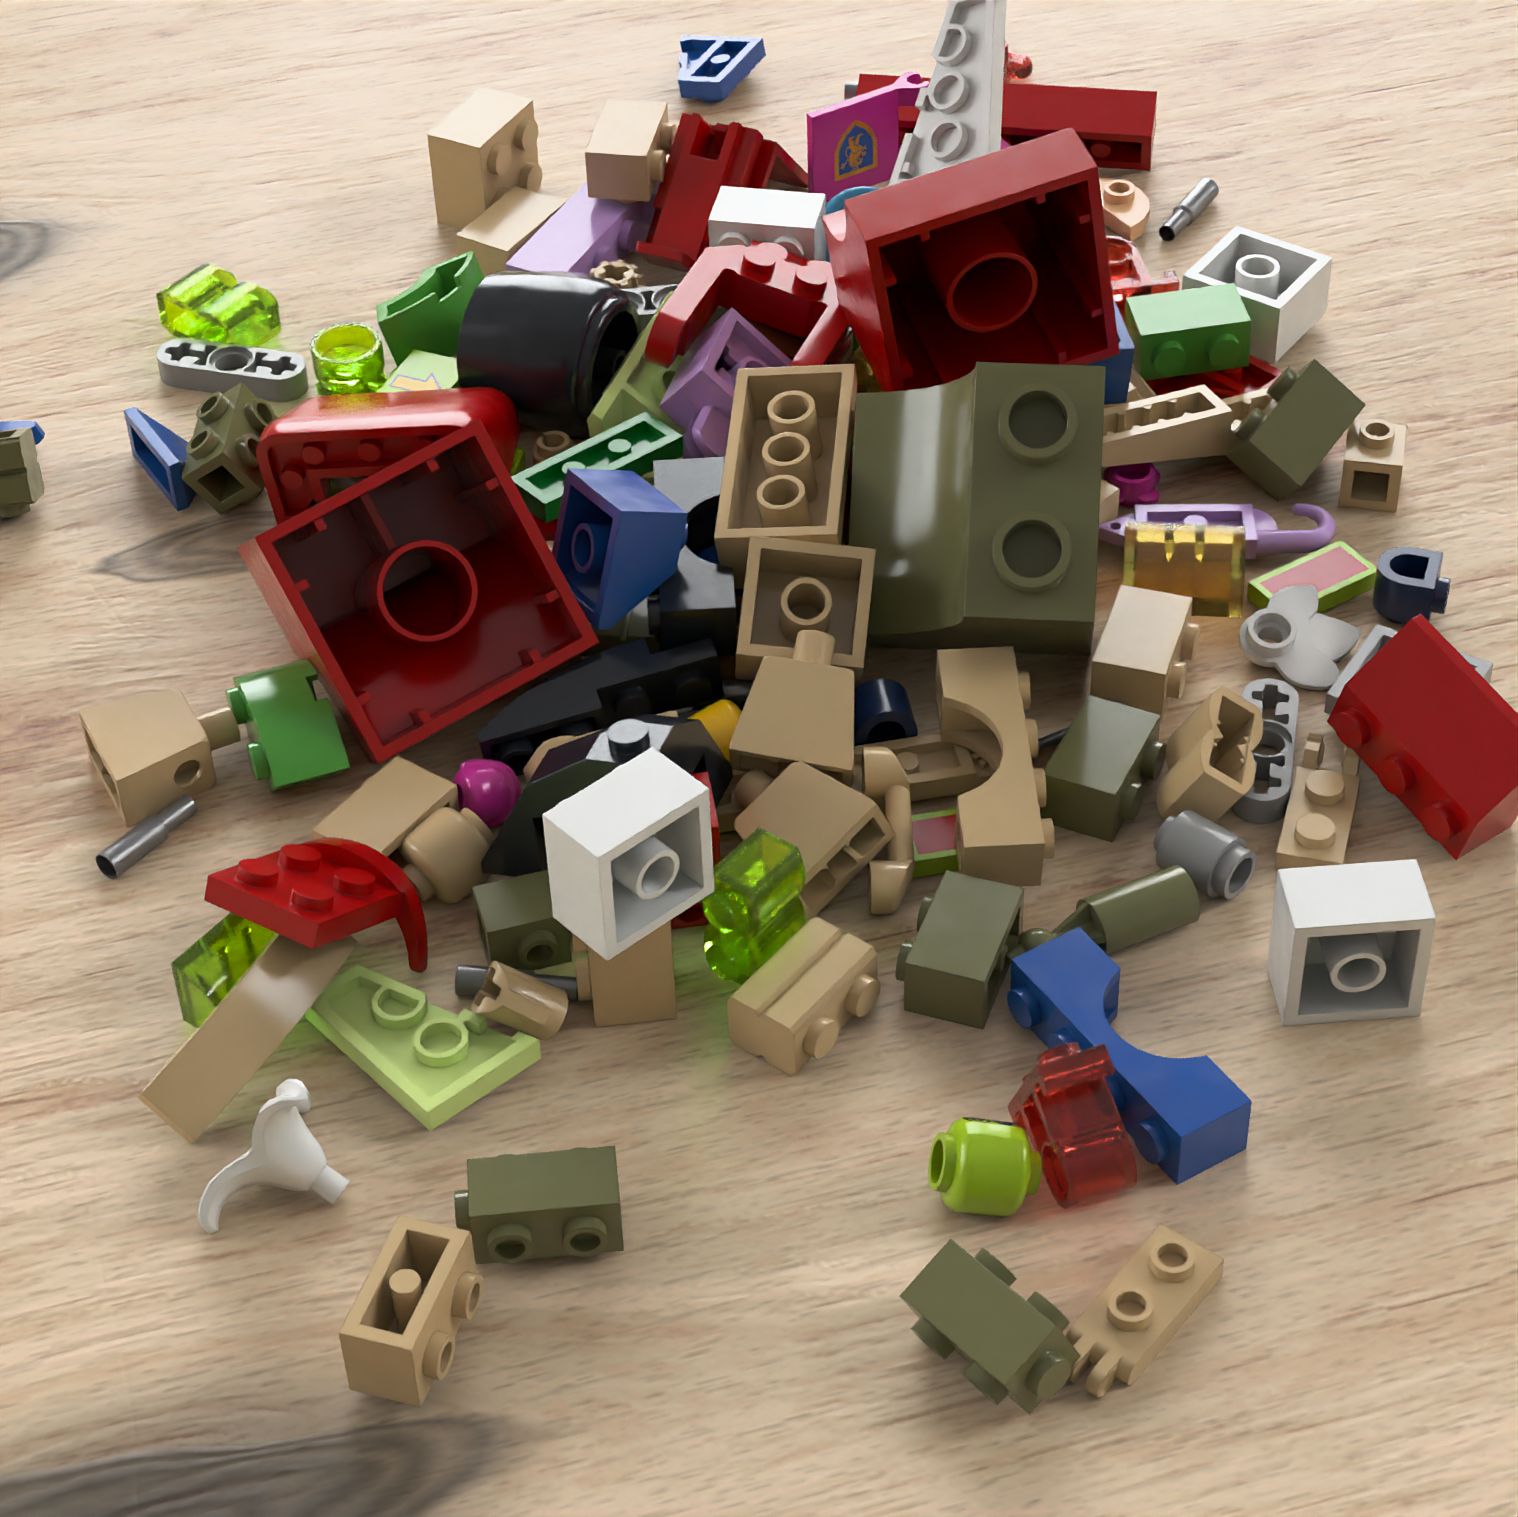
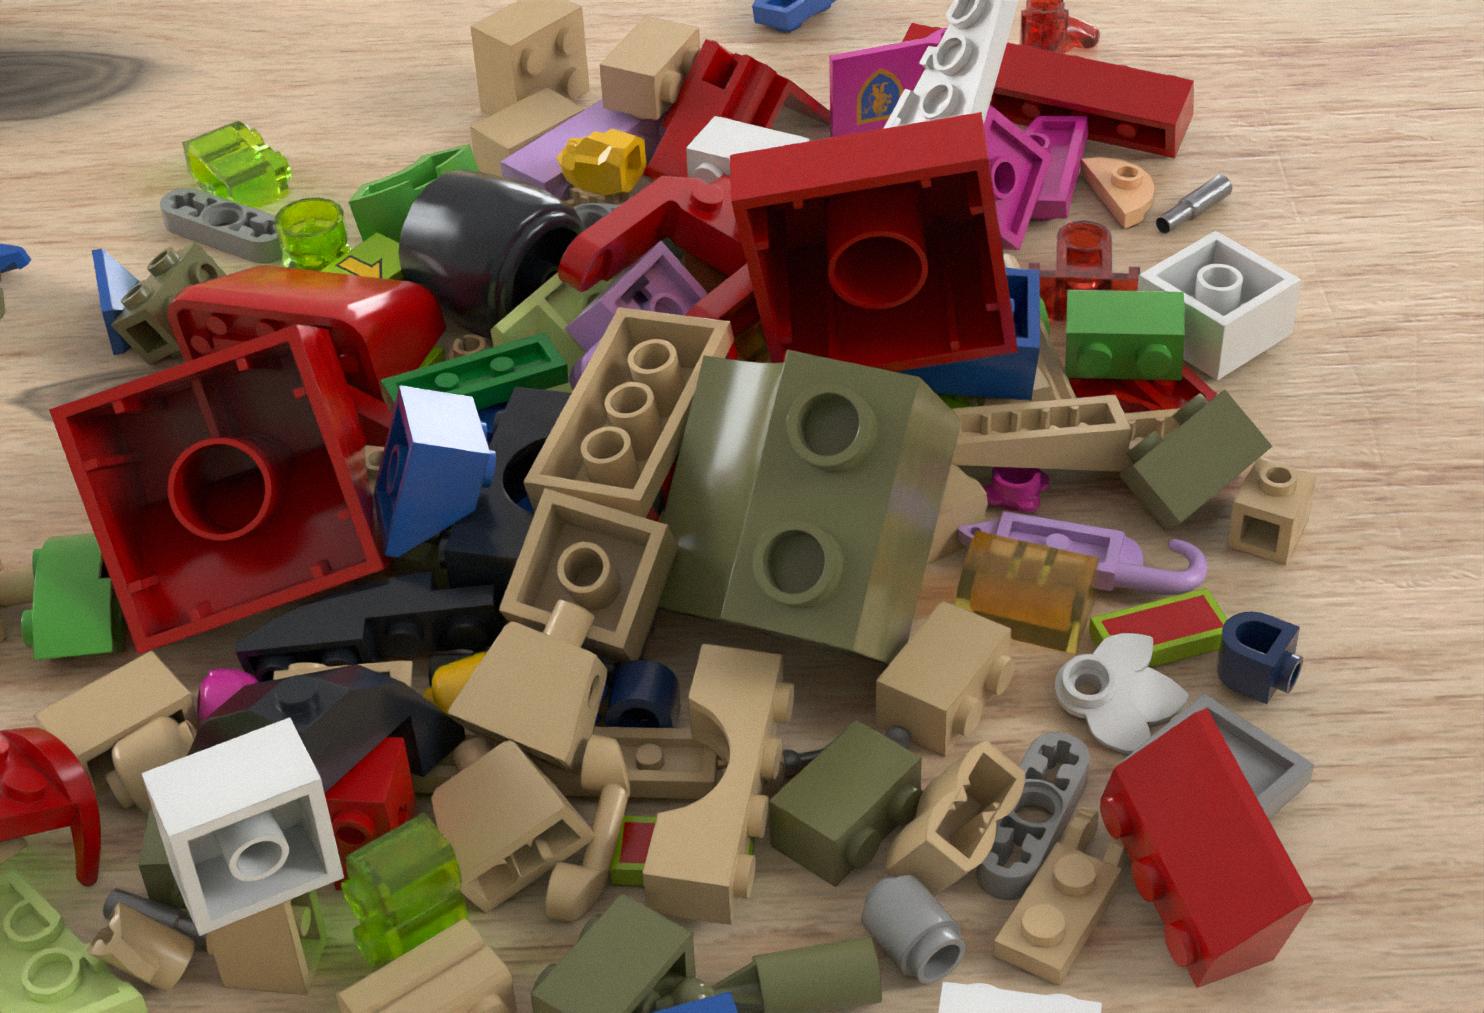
camera: 15 degrees right, 0 degrees up
none -> yellow rock [556,128,646,196]

